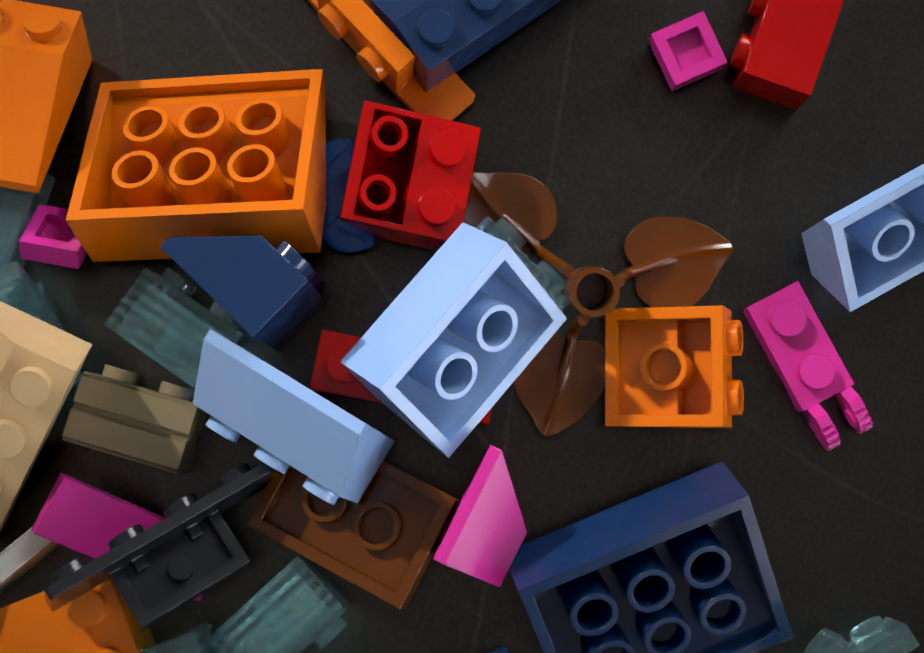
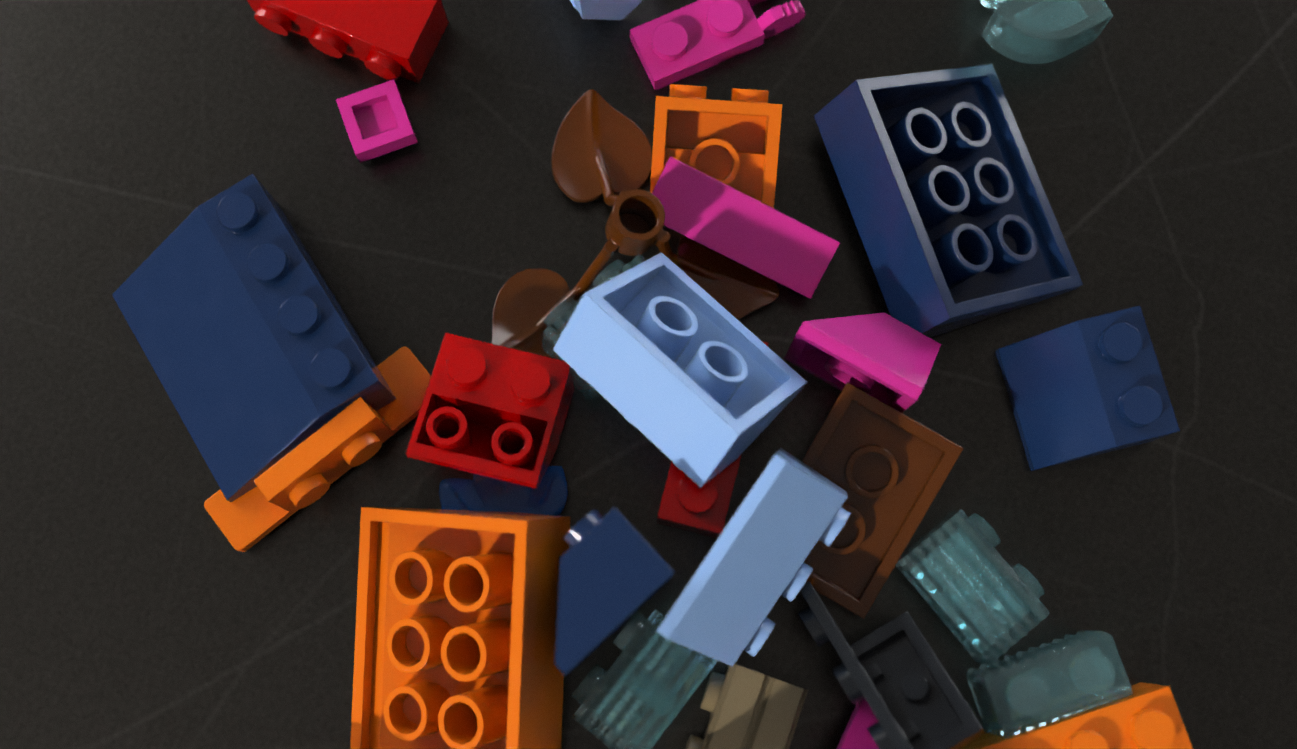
camera: 85 degrees left, 5 degrees down
none -> dark pink tile [652,156,840,299]

